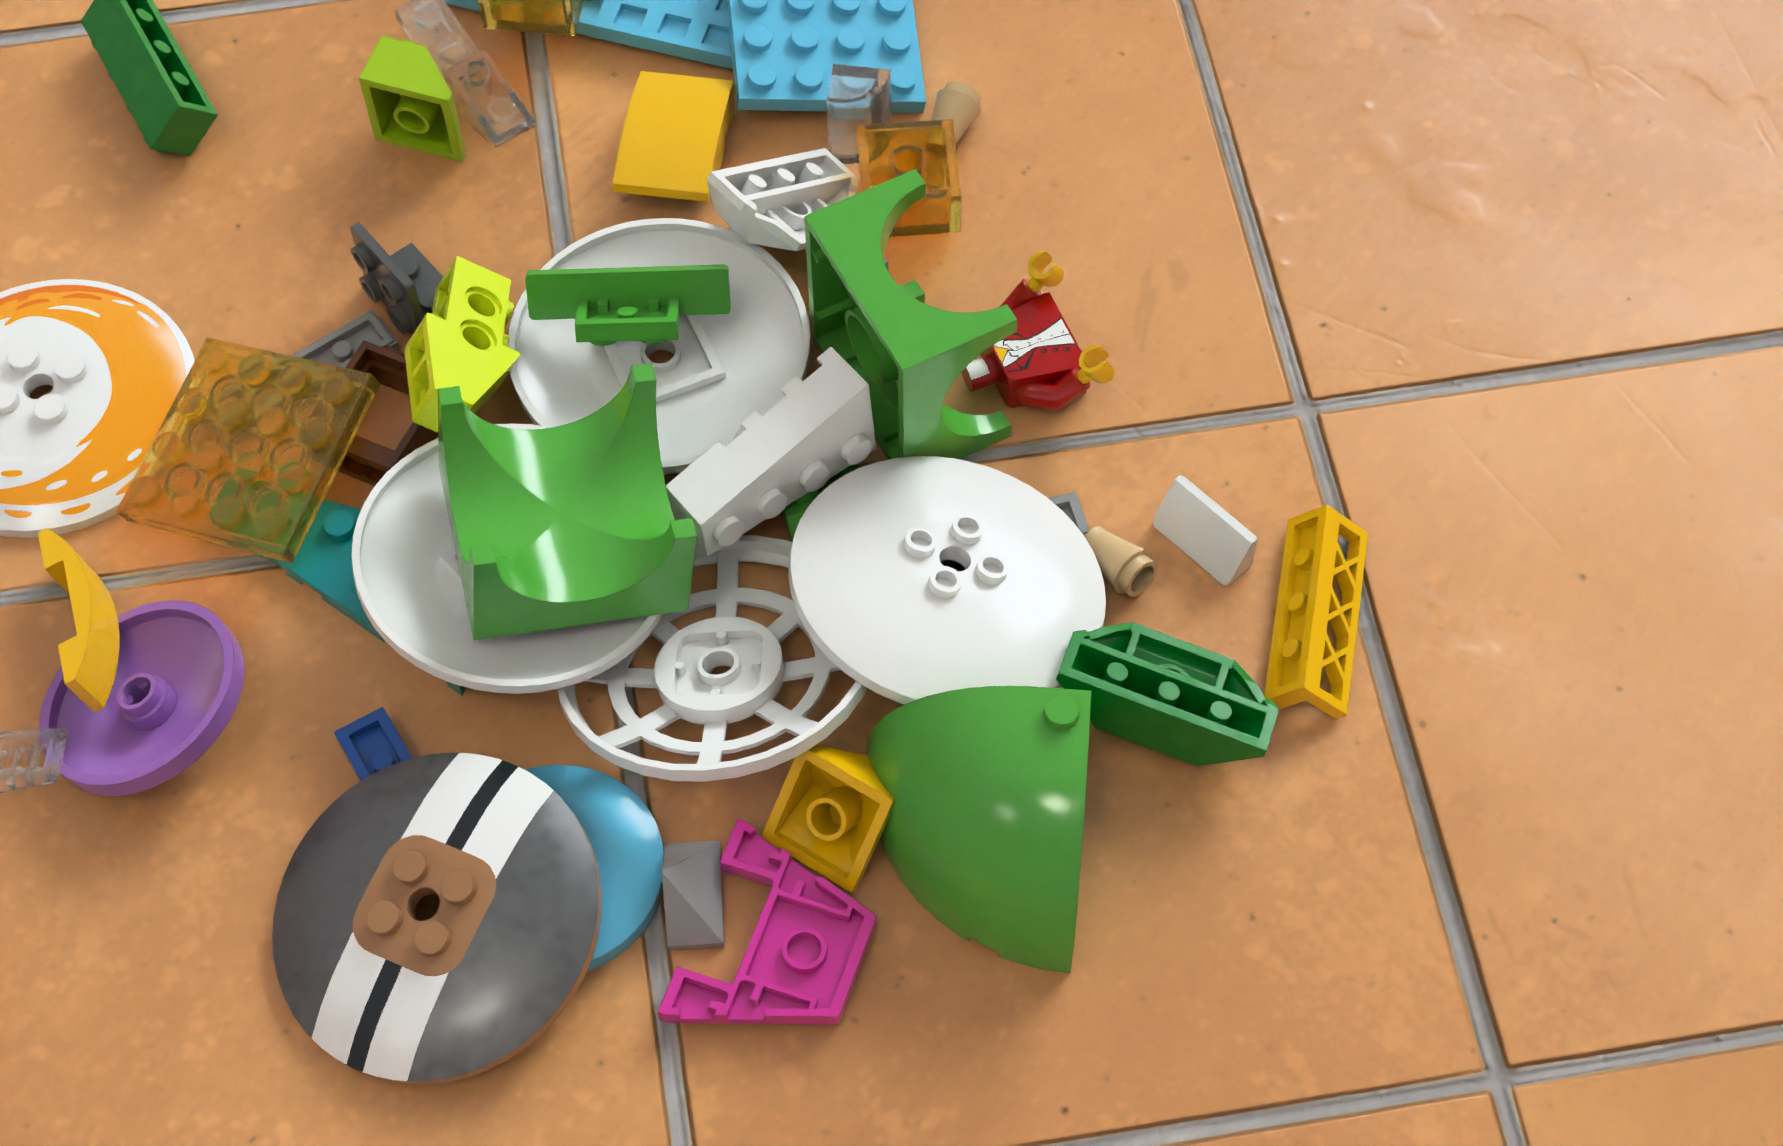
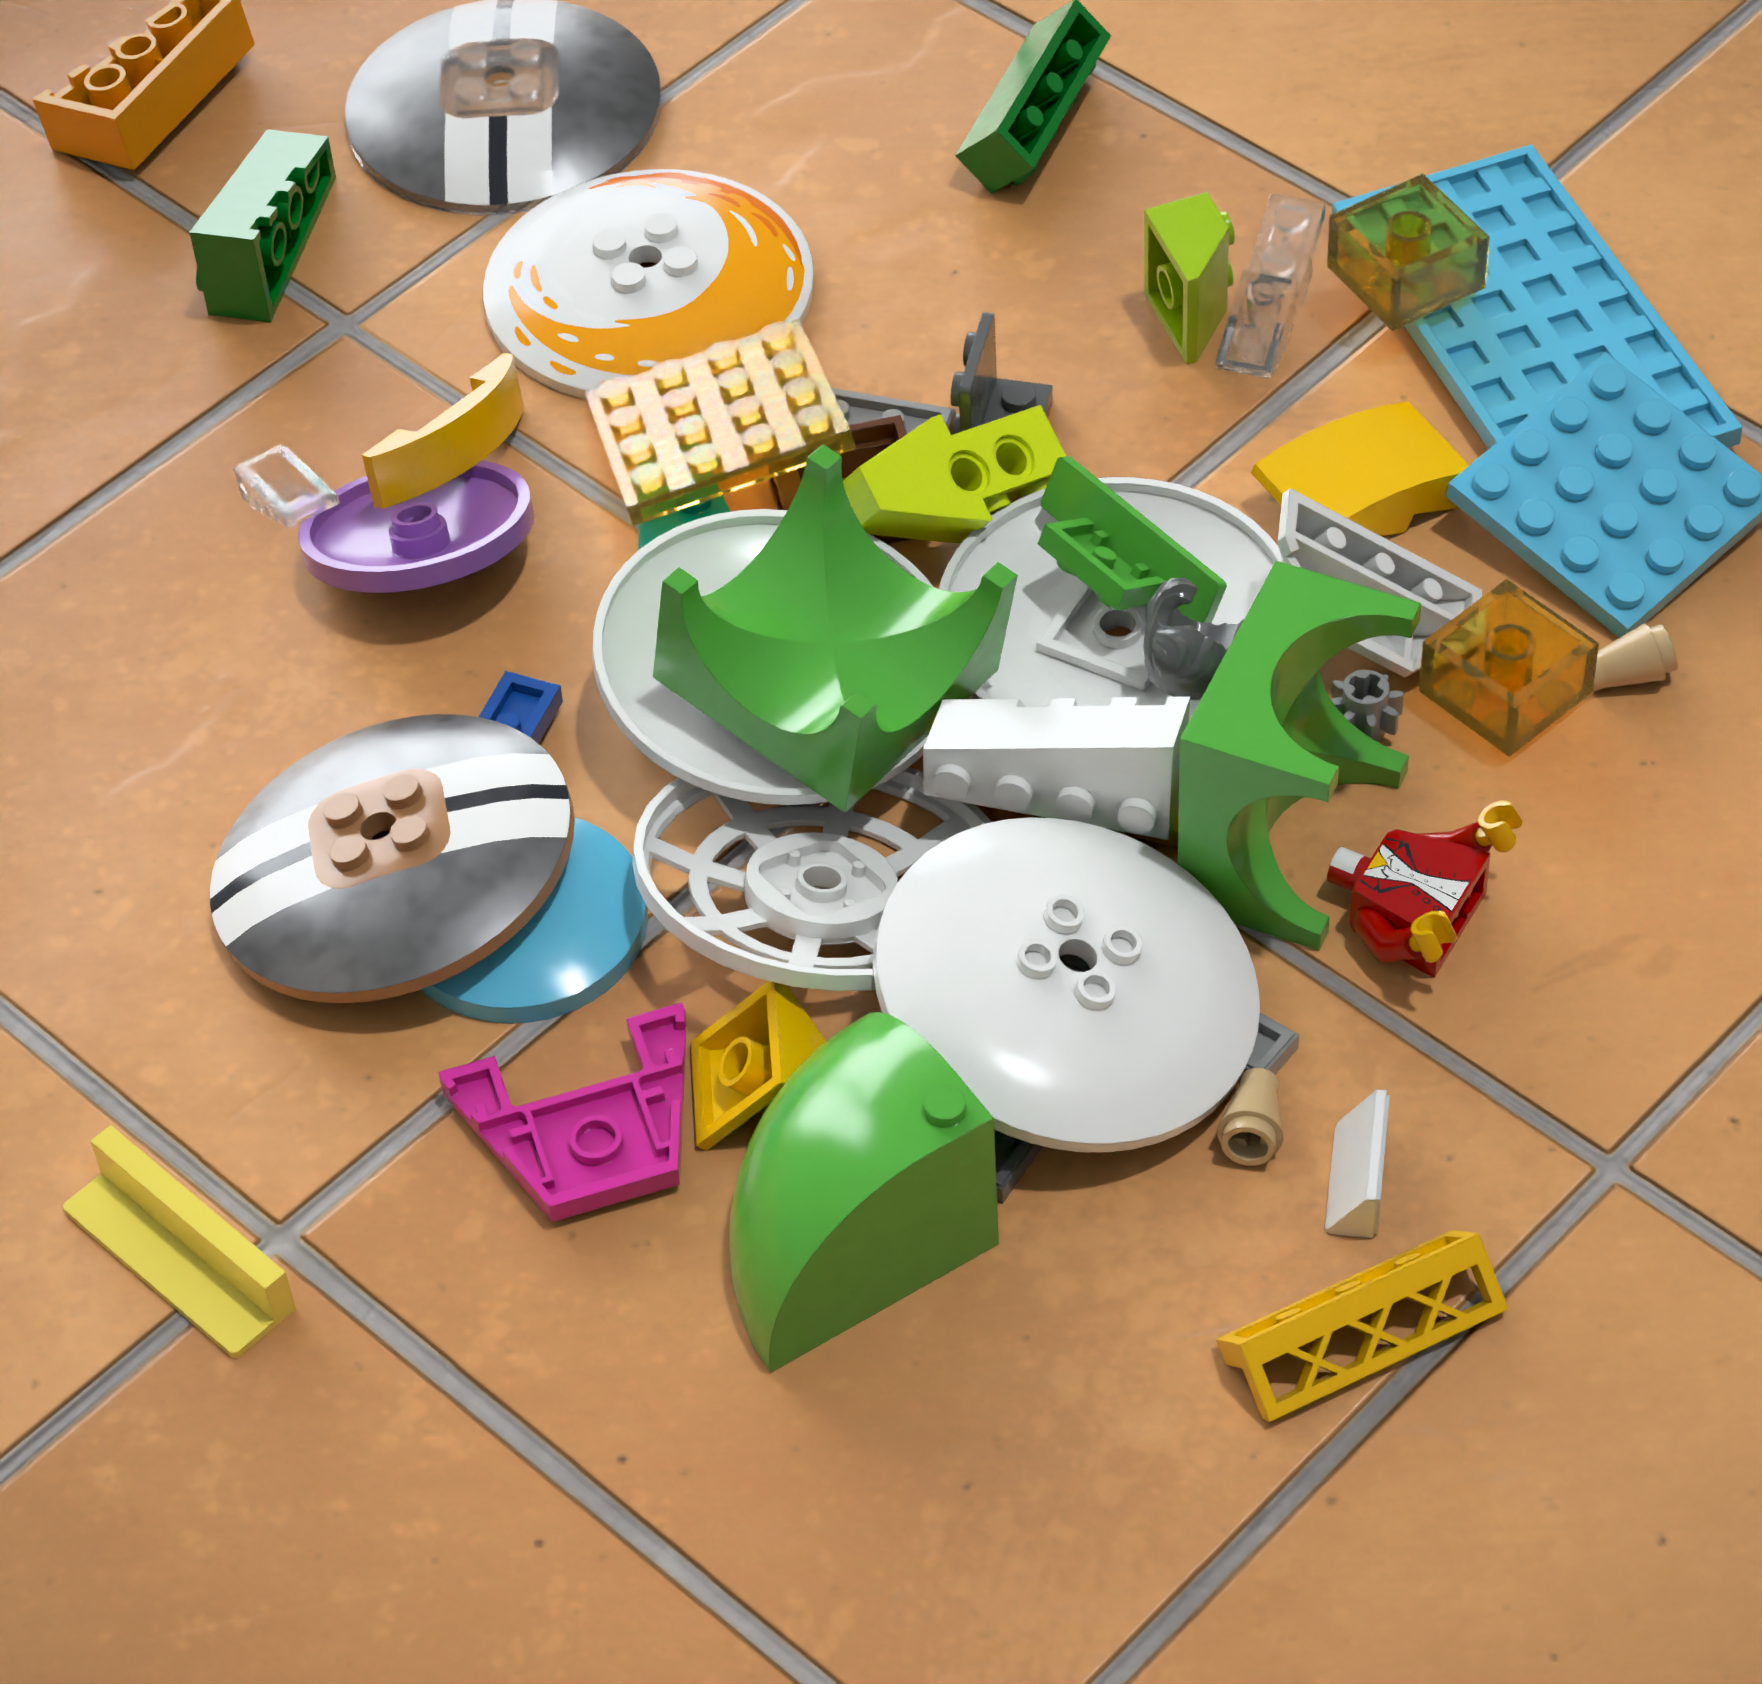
camera: 55 degrees right, 10 degrees down
light grey slope [662,840,724,951] -> none
clear brick [826,64,892,164] -> none
green wedge [1056,622,1279,766] -> none
none -> dark grey hair [1143,578,1244,701]

